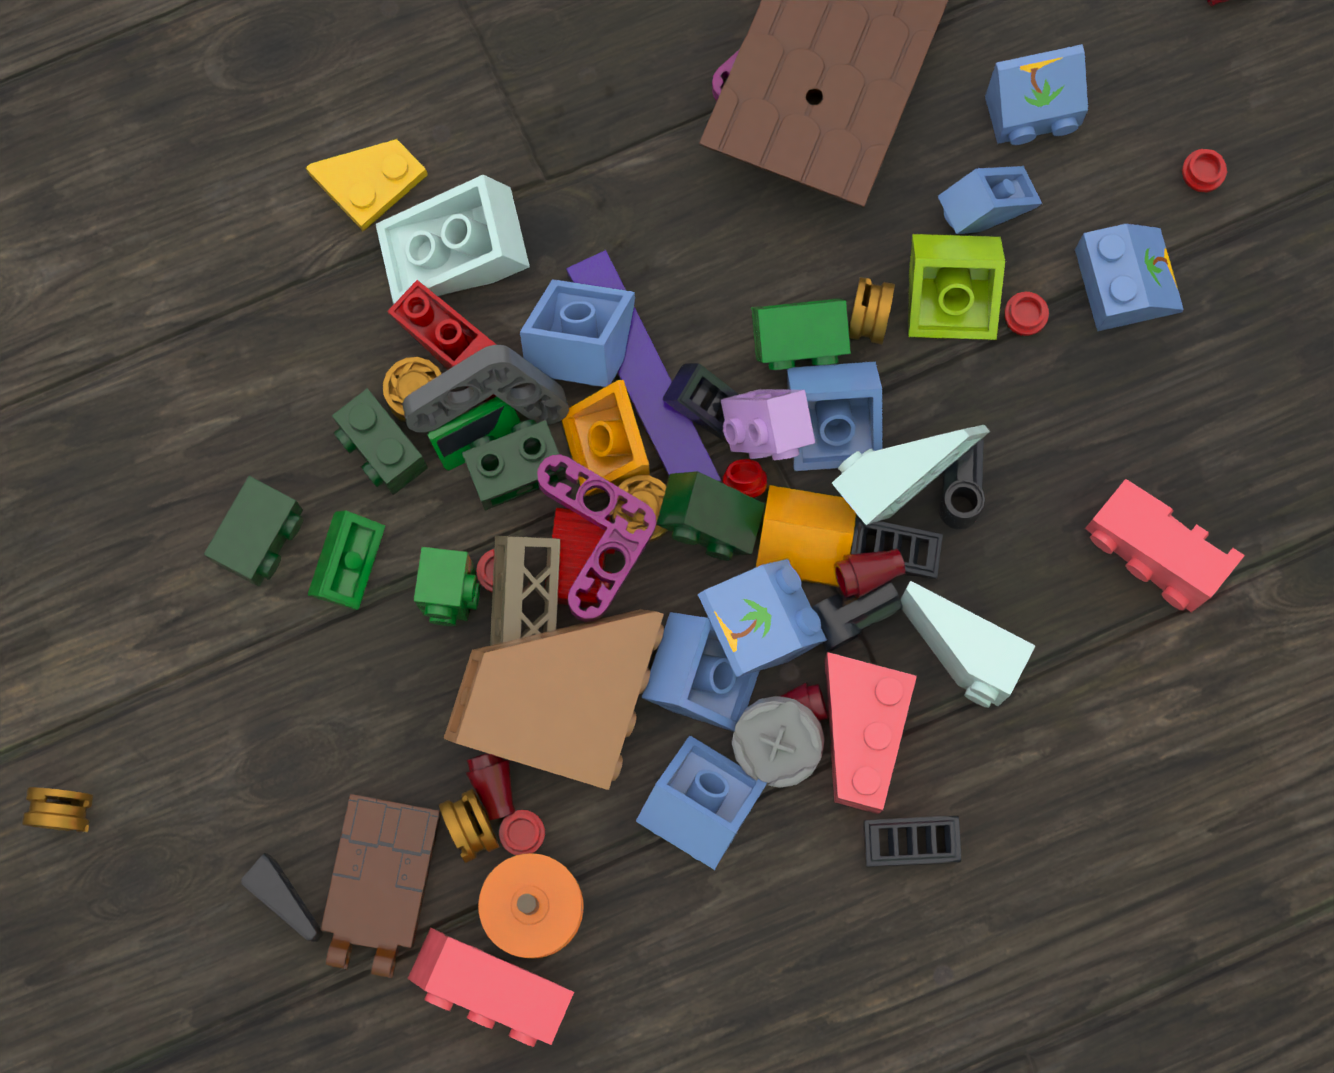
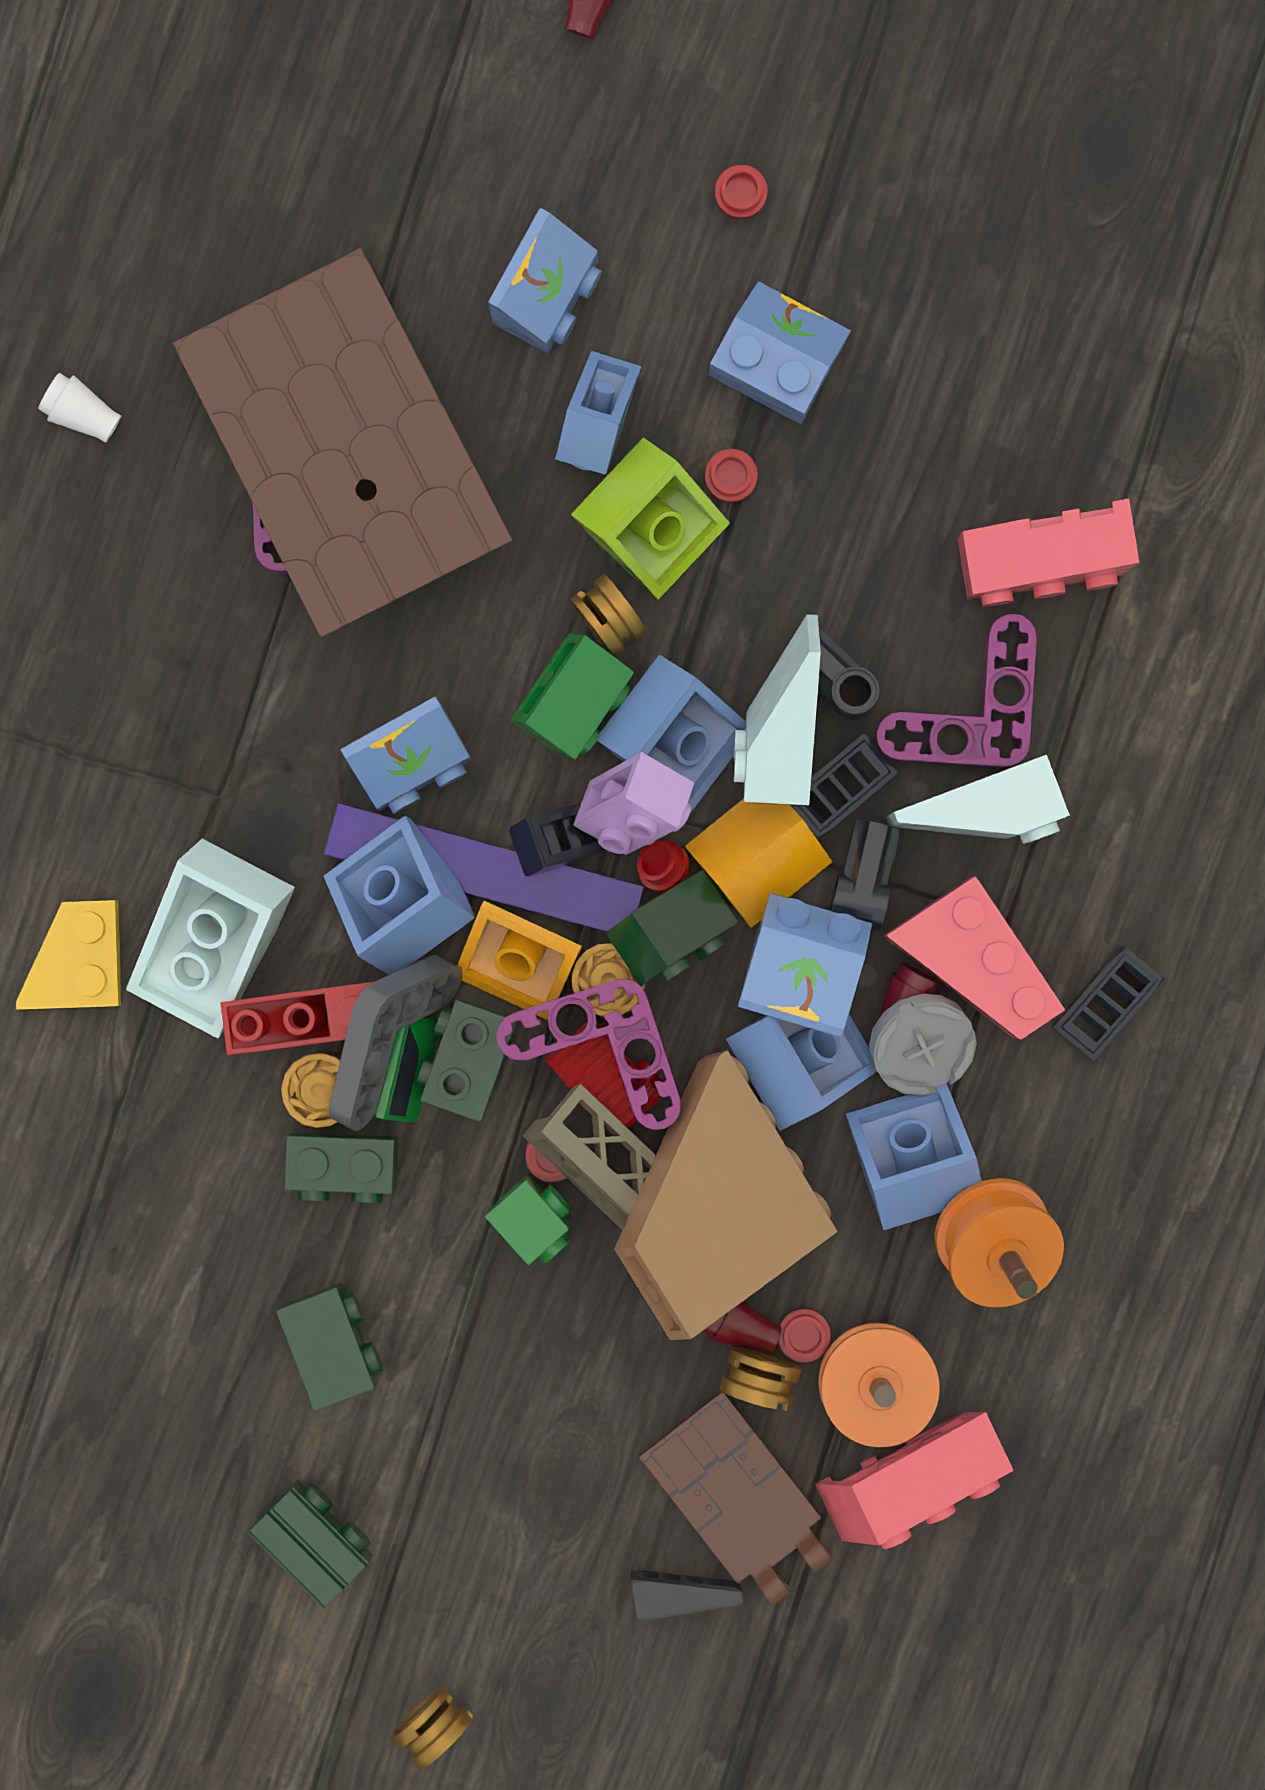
camera: 45 degrees left, 10 degrees up
green slope [308,510,386,610] -> none
dark red cone [834,548,905,598] -> none
none -> dark green brick [248,1480,372,1609]
none -> medium blue slope [340,697,472,814]
none -> magenta beam [875,614,1037,768]
none -> orange wheel [934,1178,1064,1307]

